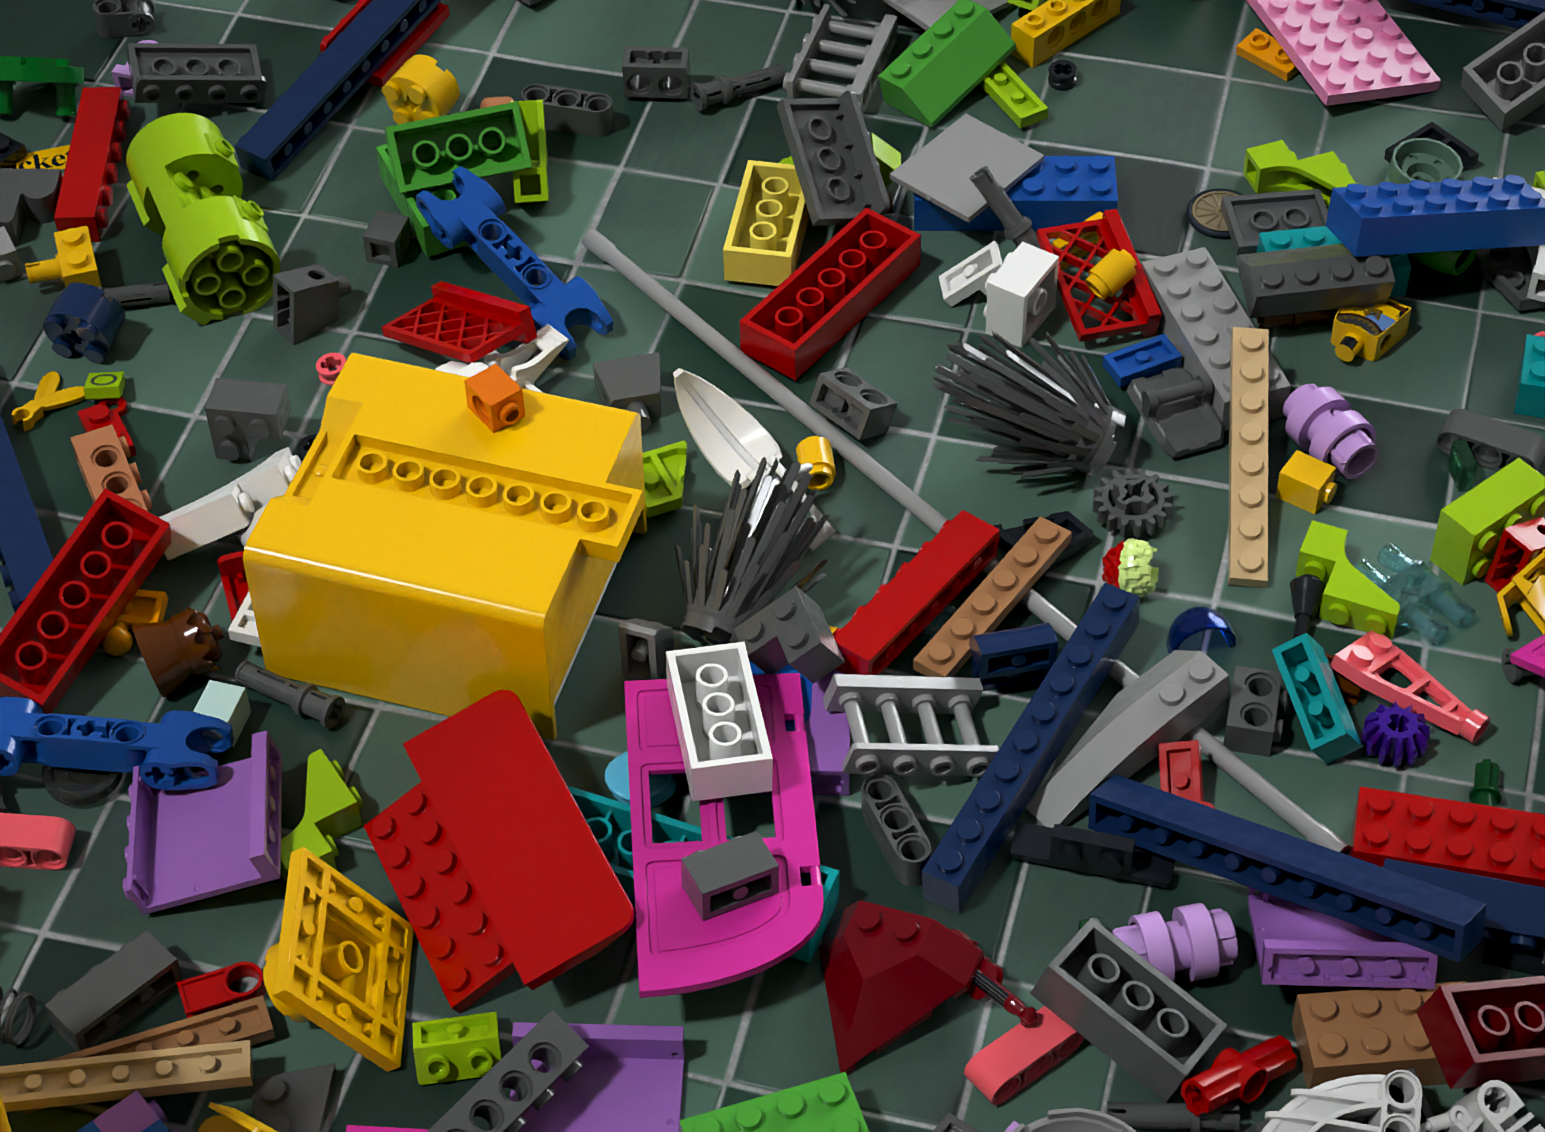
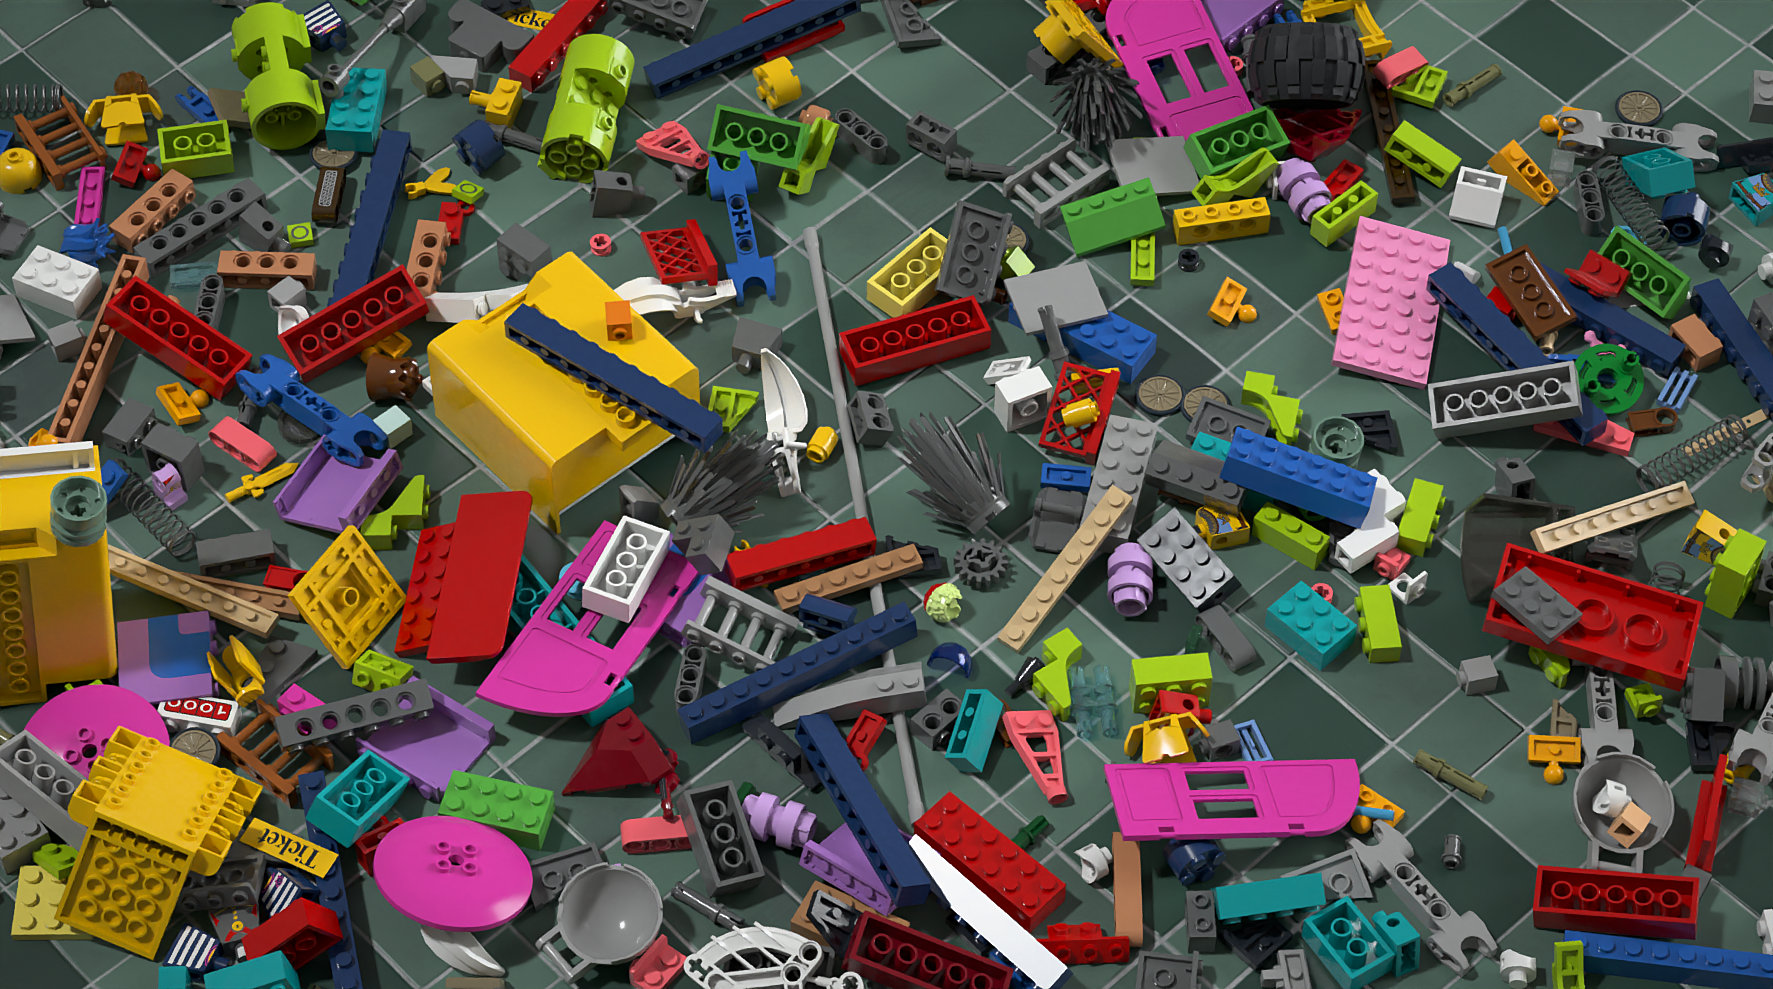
camera: 30 degrees right, 5 degrees up
dark grey pin [234,661,346,729] -> none
dark grey brick [681,831,779,921] -> none
red piece [1180,1035,1297,1116] -> none
yellow brick [1276,450,1337,515] -> none
dark purple gear [1361,701,1431,770] -> none
none -> yellow sword [224,463,299,503]
none -> dark blue brick [504,303,723,453]
none -> coral plate [636,121,710,169]
none -> black wing [806,889,863,960]
none -> dark tan wheel [1135,374,1185,416]
none -> brick [1137,507,1242,613]
none -> light orange plate [1207,277,1257,327]
none -> lime brick [1252,501,1330,570]

